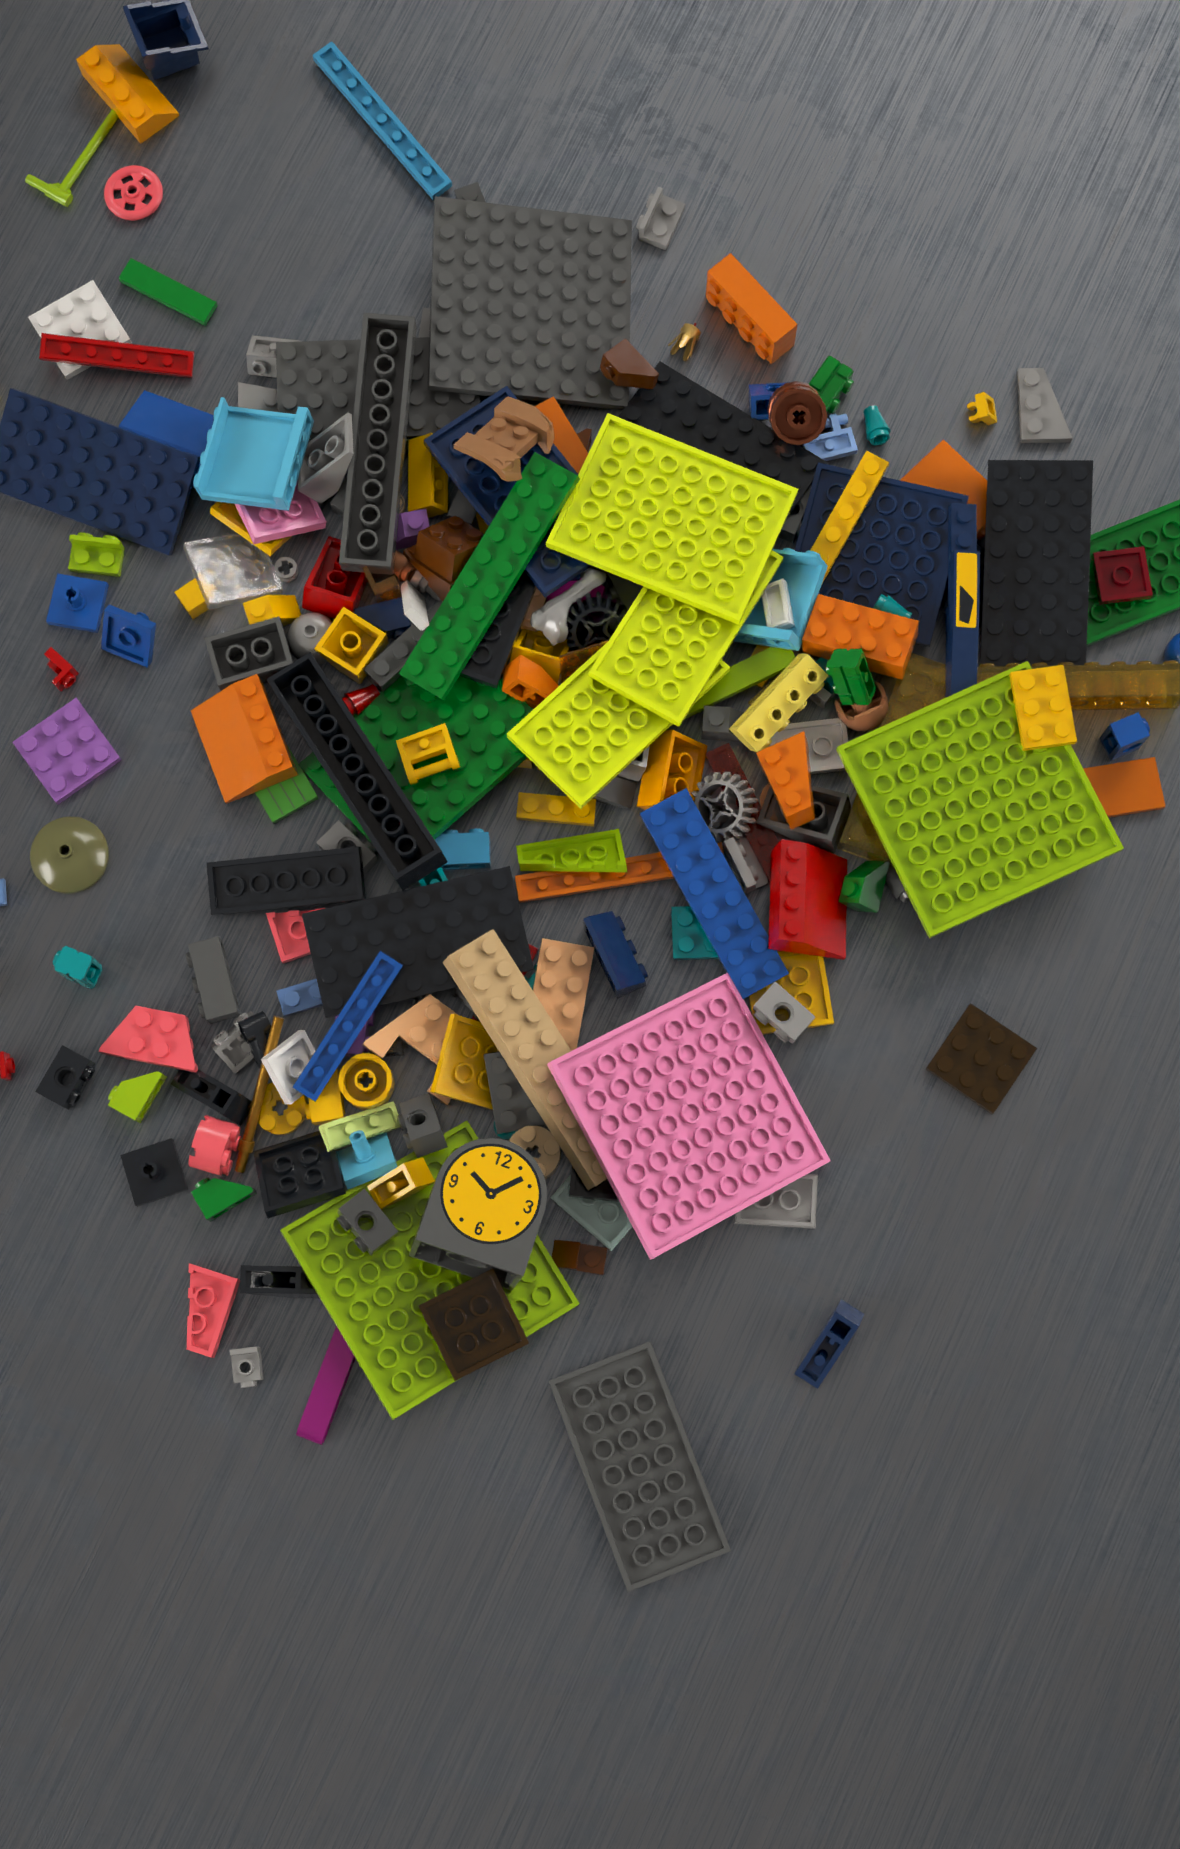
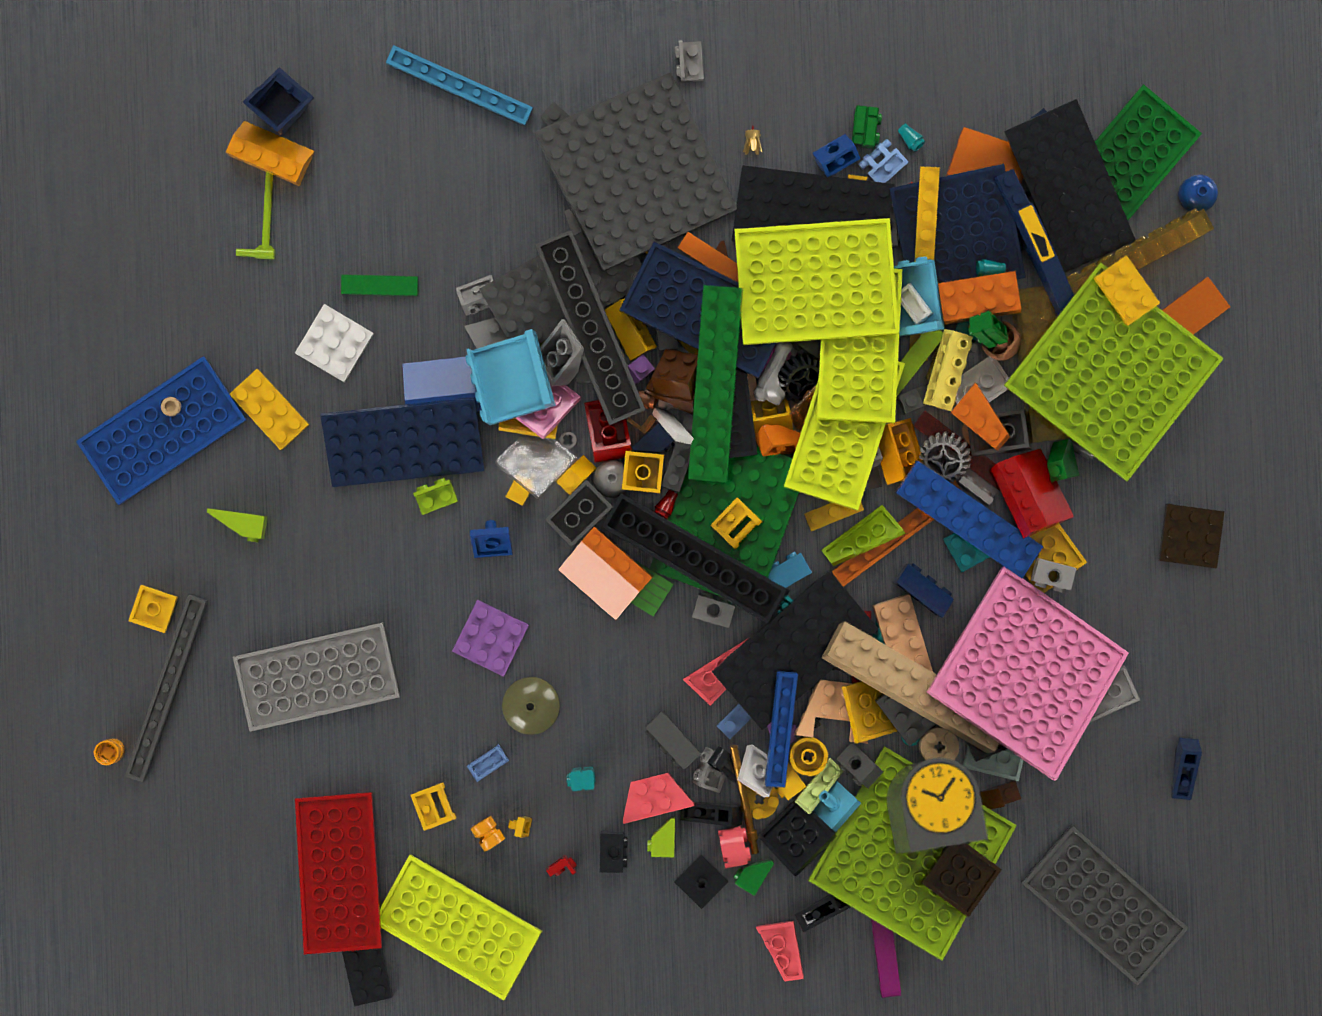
camera: 25 degrees left, 10 degrees up
red tile [39,333,195,378] -> none
red bracket [44,647,79,691] -> none
blue tile [46,573,109,633] -> none
coral plate [104,165,163,221] -> none
black plate [207,847,366,915] -> none
light grey brick [230,1346,264,1388] -> none
dark grey brick [337,1188,398,1256] -> none
yellow slope [367,1157,435,1210] -> none
medium nougat piece [454,396,554,482] -> none
reddish brown slope [600,338,659,389] -> none
orange brick [706,253,798,364] -> none
copper wheel [767,381,827,445] -> none
yellow tile [967,392,997,425] -> none
light grey wing [1017,368,1073,443] -> none
dark red plate [1091,546,1153,605] -> none
blue brick [1100,712,1150,761] -> none

